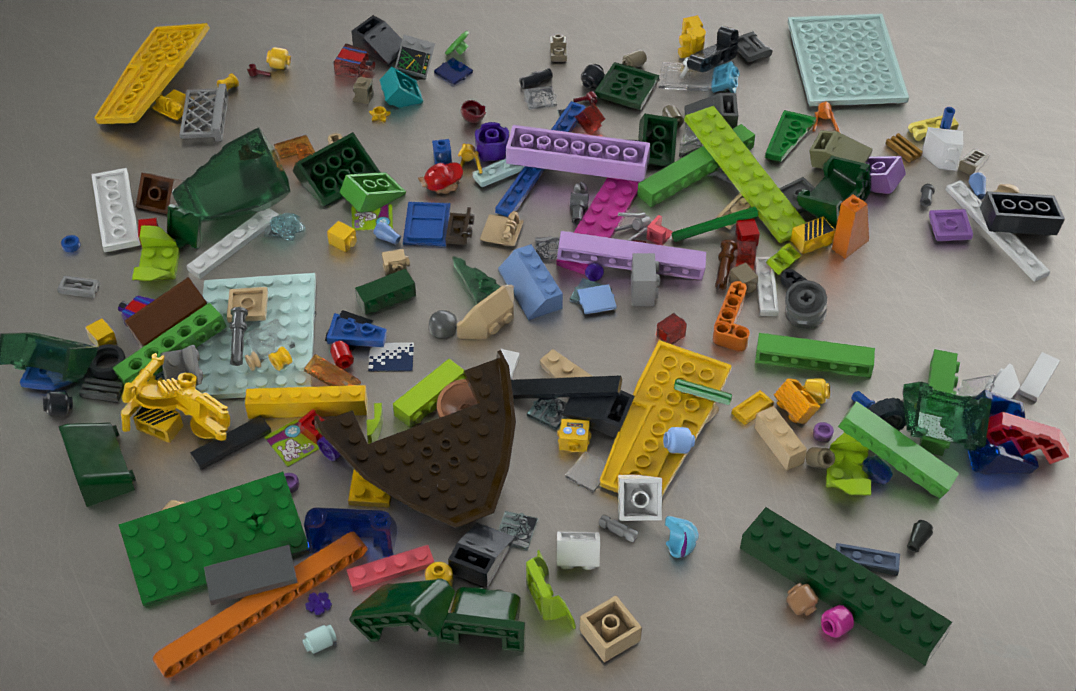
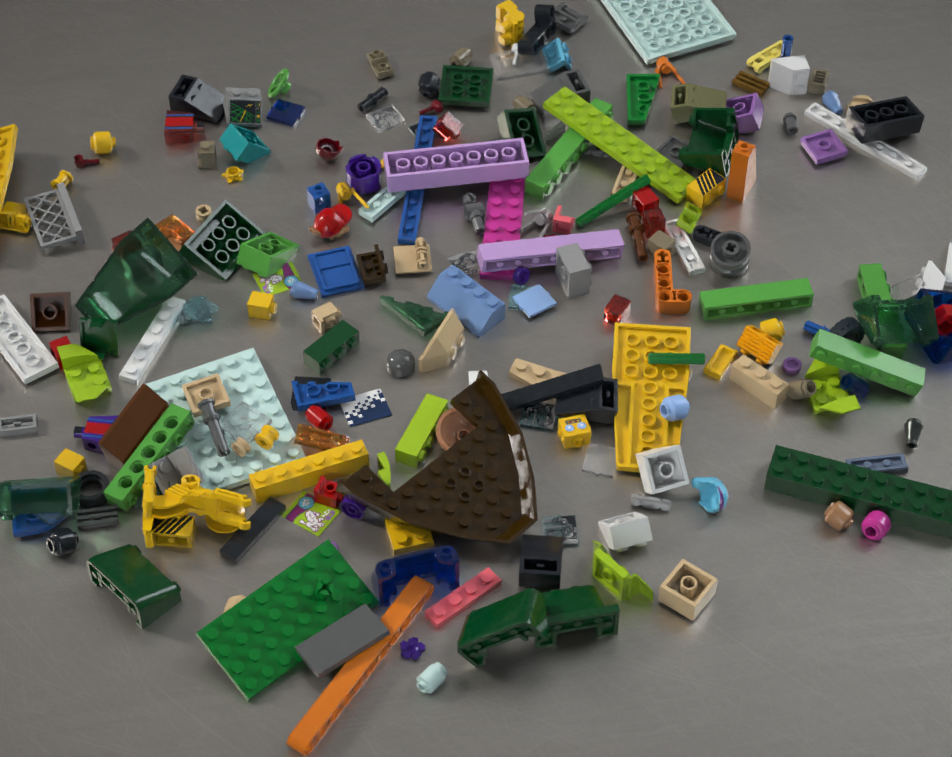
camera: 20 degrees left, 0 degrees up
yellow head [425,562,453,587] -> none

